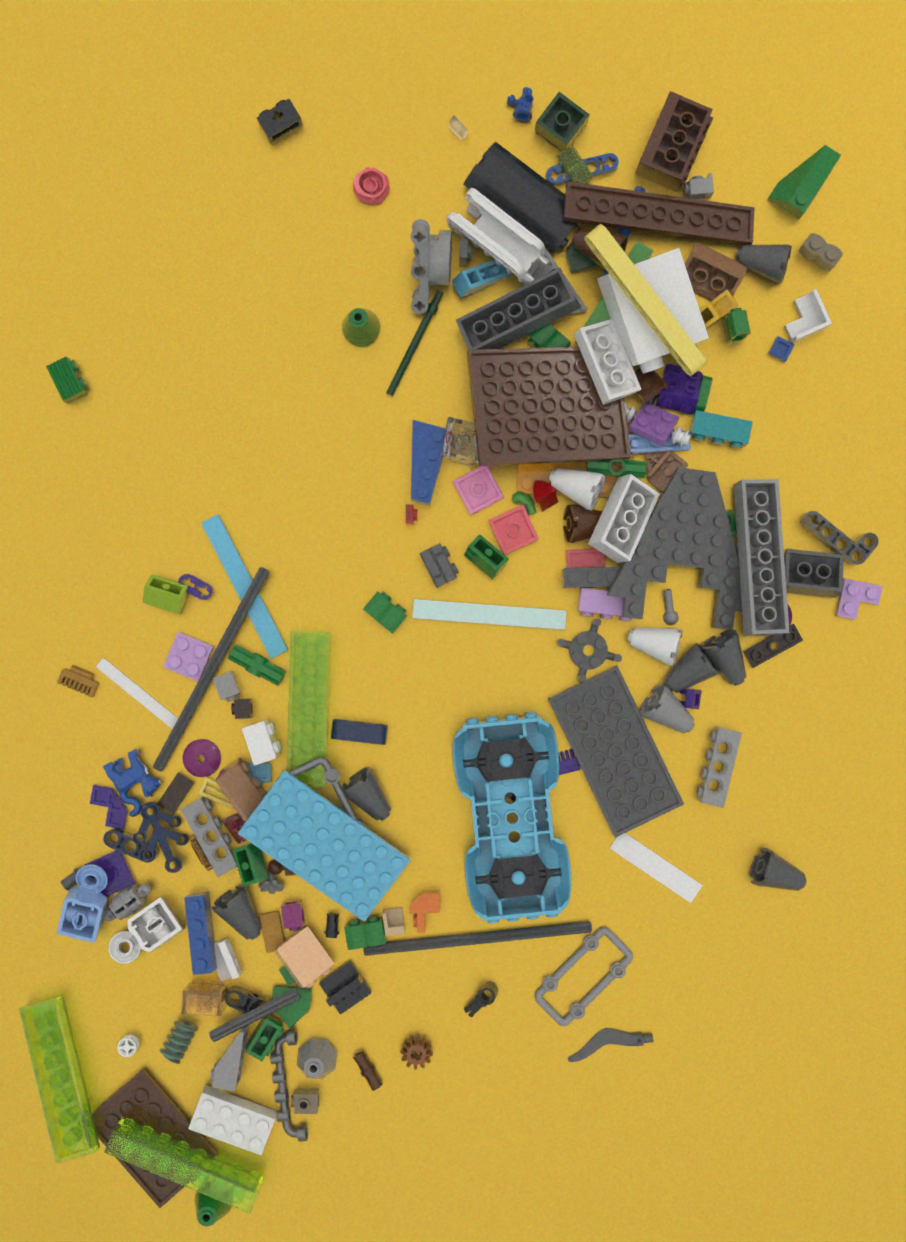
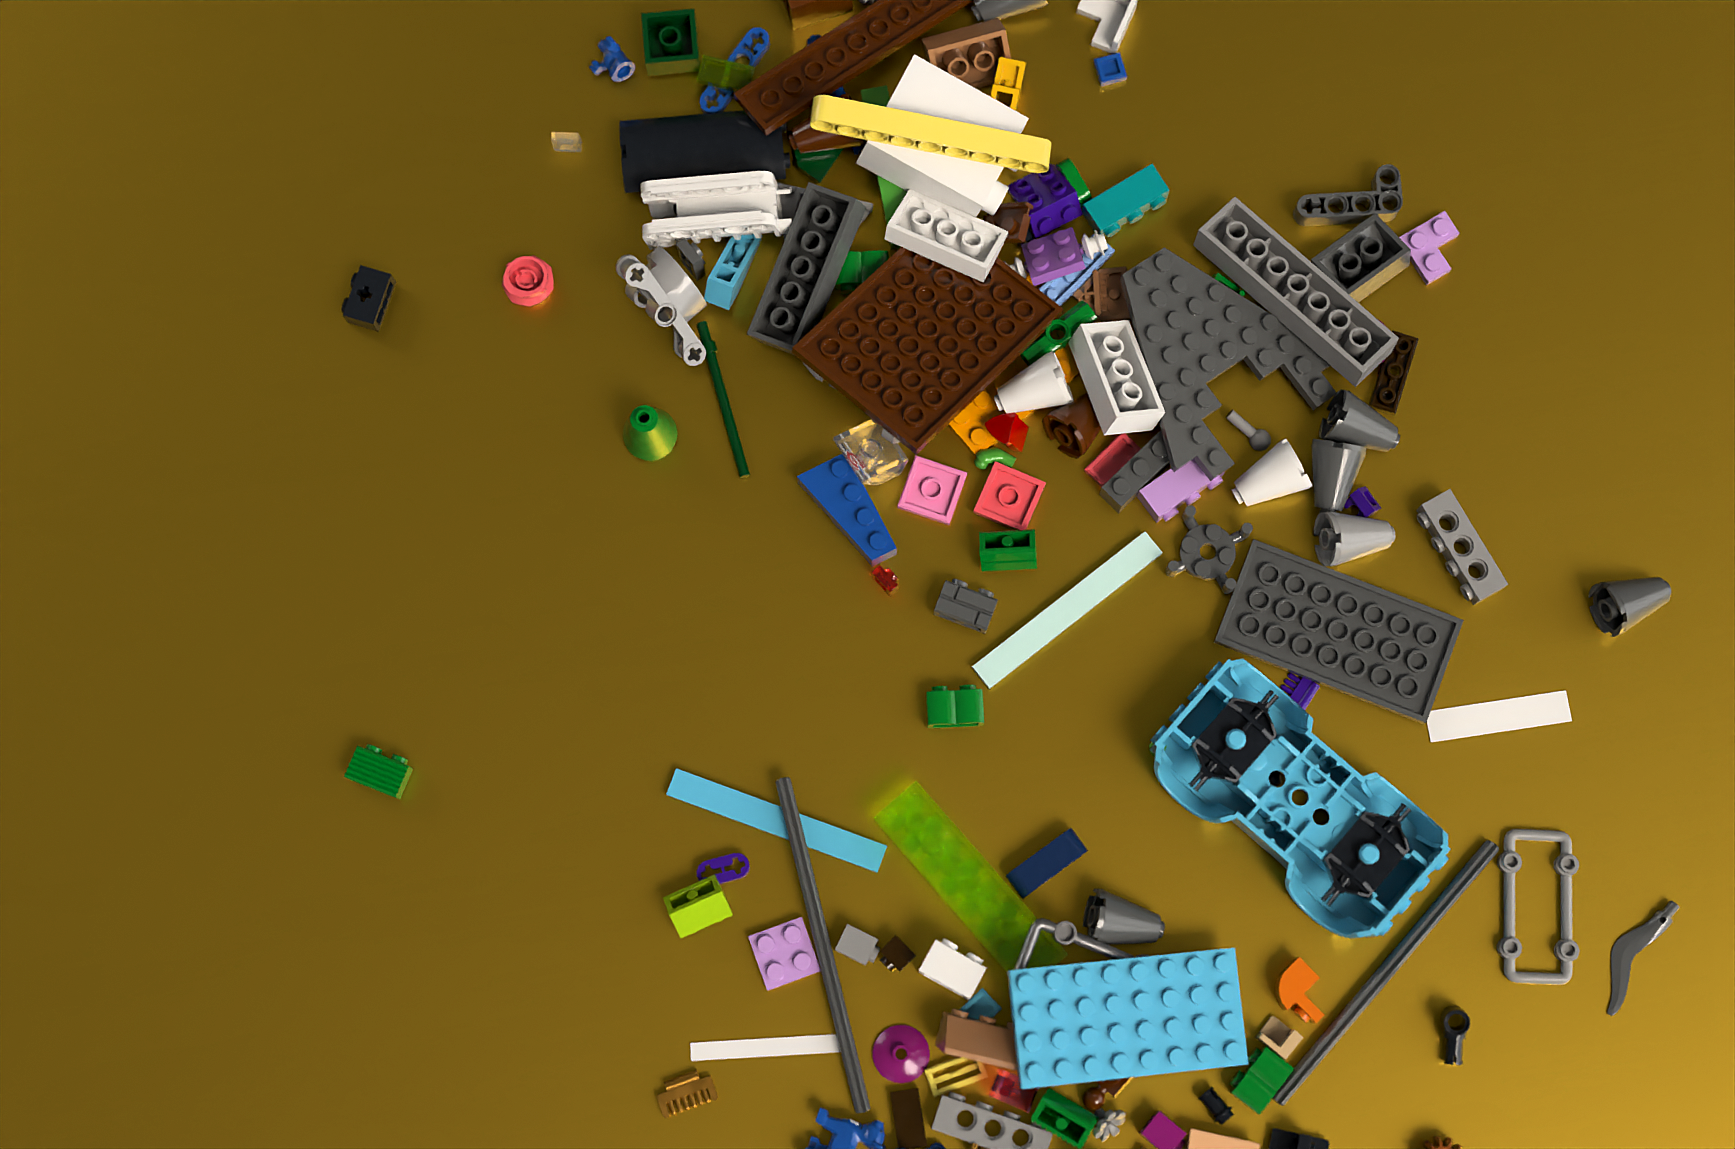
camera: 45 degrees left, 10 degrees down
green piece [227,644,286,686] -> none
green brick [724,308,751,343] -> none

